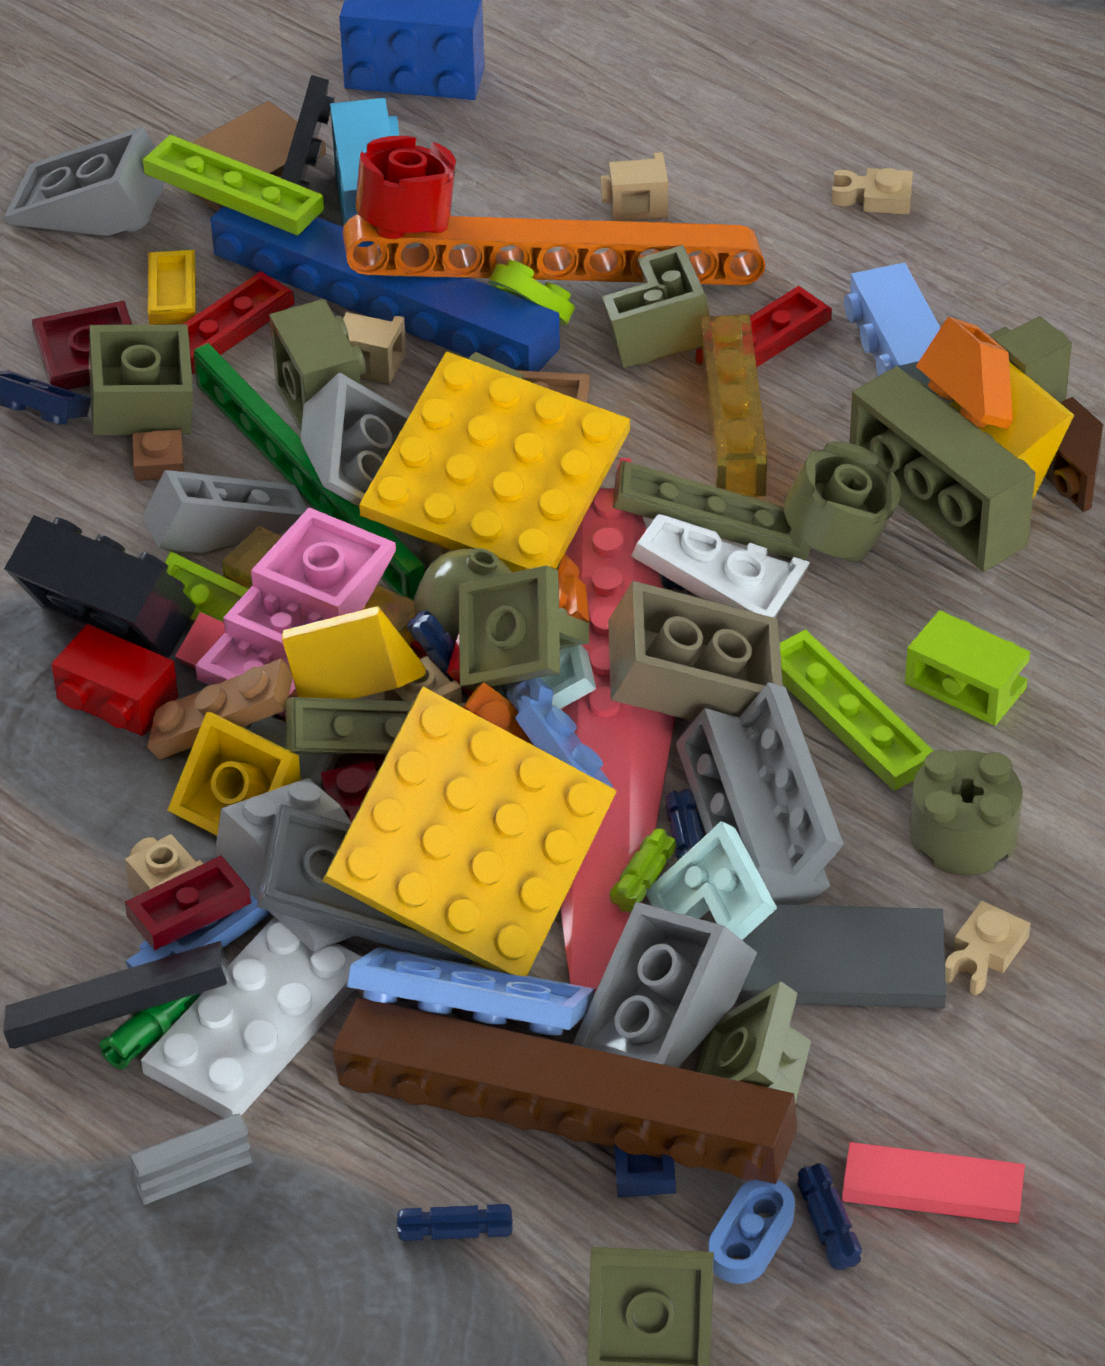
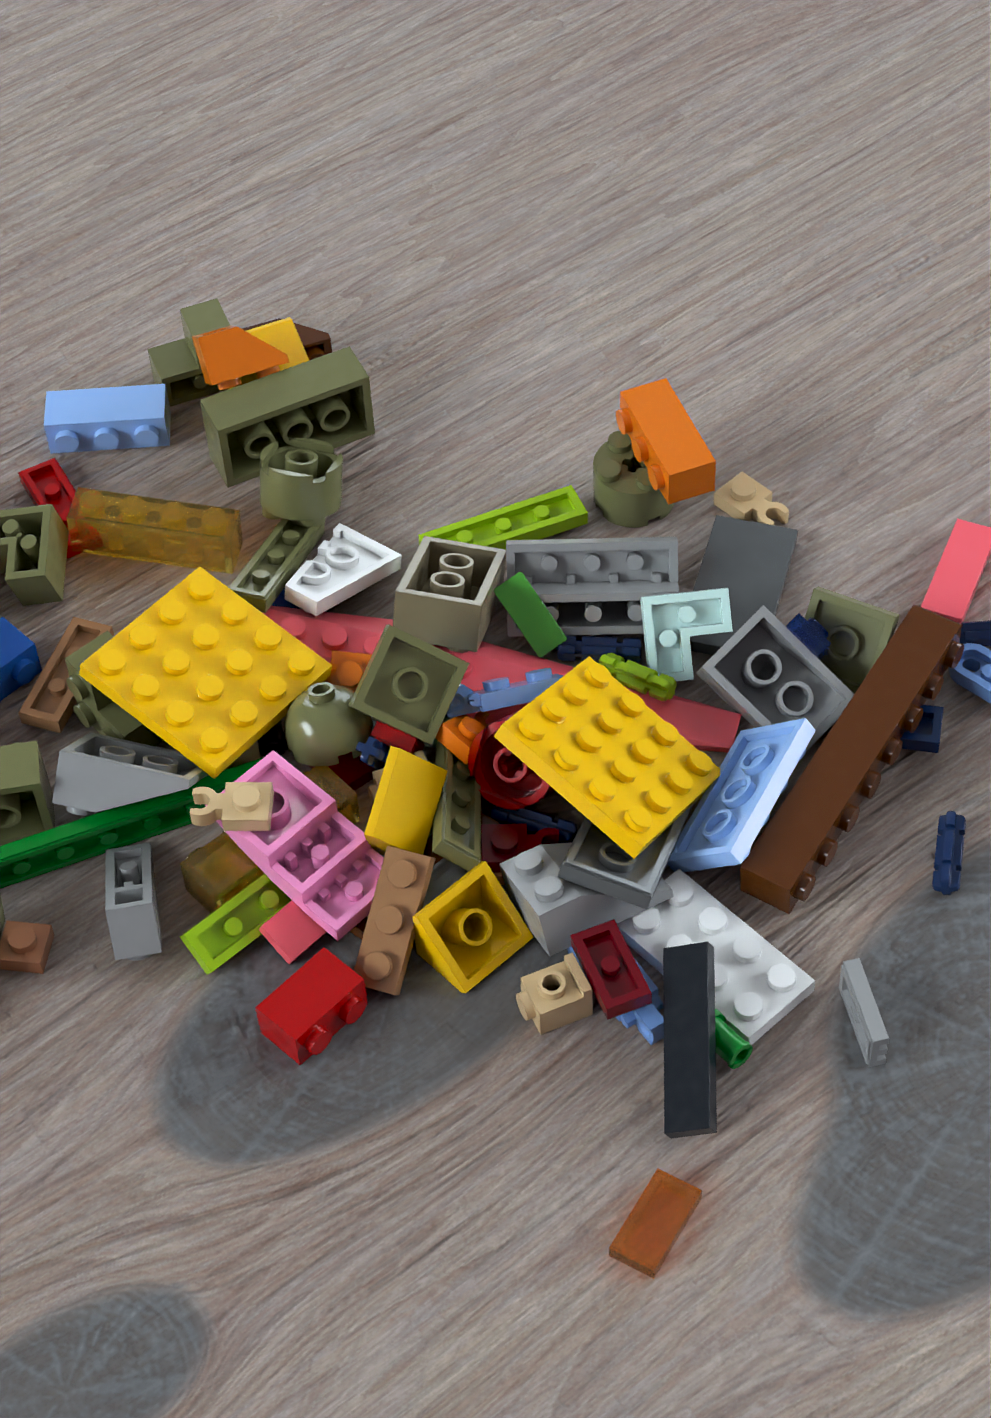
camera: 75 degrees left, 5 degrees up
black brick [4,515,196,658] -> none
lime brick [905,610,1031,726] -> none
none -> tan plate [190,782,274,831]
none -> bright green sticker [494,572,567,657]
none -> orange brick [616,378,716,505]
none -> clear blue plate [786,613,831,660]

